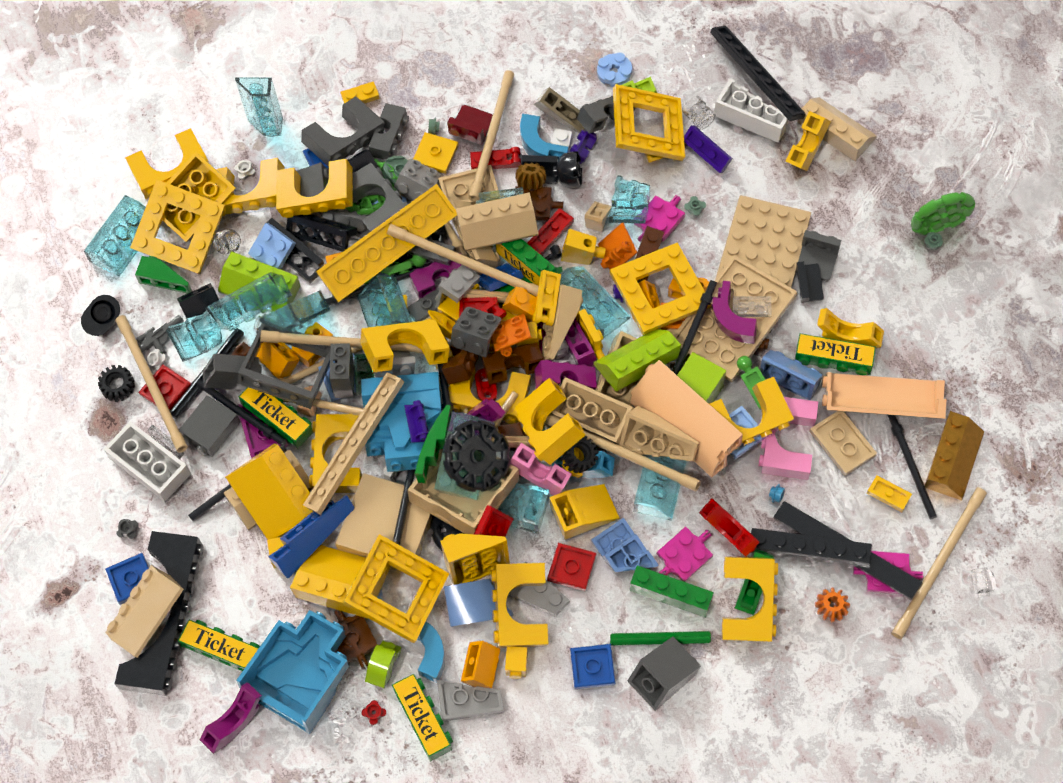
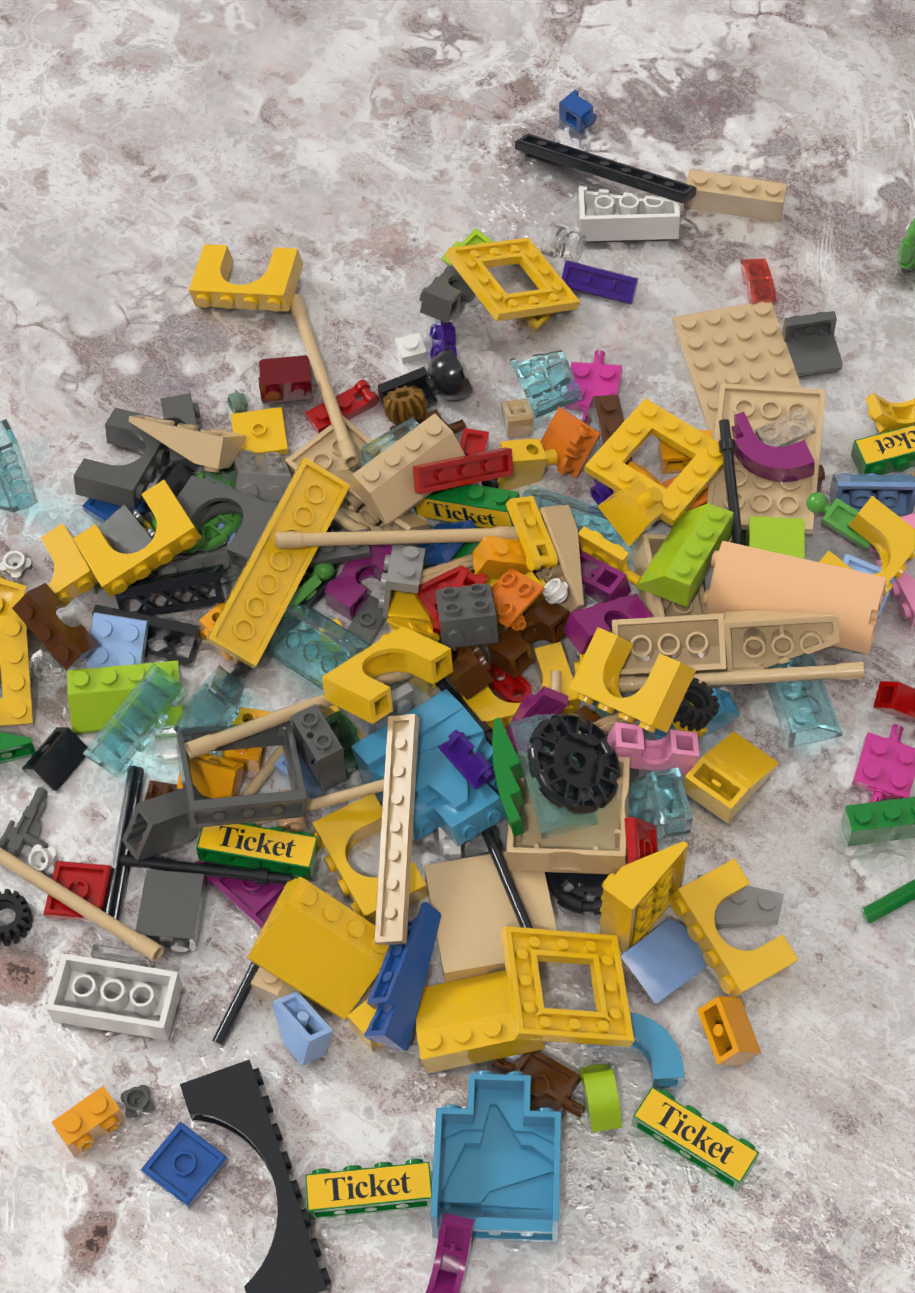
camera: 30 degrees left, 5 degrees down
tan slope [105,565,184,658] -> none
clear light blue slope [166,307,222,362] -> none
yellow plate [340,81,380,104] -> none
red plate [362,700,386,725] -> none
light grey wing [437,680,504,722] -> none
yellow brick [505,646,528,679] -> none
dark azure arch [520,113,569,158] -> none
dark tan slope [534,87,585,133] -> none
red plate [547,543,597,592] -> none
blue plate [570,644,616,690] -> none
medium blue slope [591,518,659,572] -> none
light blue plate [597,52,632,87] -> none
sand green plate [684,196,706,216] -> none
yellow arch [786,111,831,171] -> none
black panel [796,261,824,303] -> none
none -> reddish brown arch [12,583,99,671]
none -> light orange brick [51,1086,125,1157]
none -> tan wedge [129,415,246,473]
none -> yellow arch [189,244,303,311]
none -> light blue slope [272,991,333,1066]
none -> red plate [413,447,514,494]
none -> white plate [543,578,568,604]
none -> blue brick [559,89,597,133]
none -> yellow torso [598,481,663,547]
none -> clear red slope [740,258,777,305]

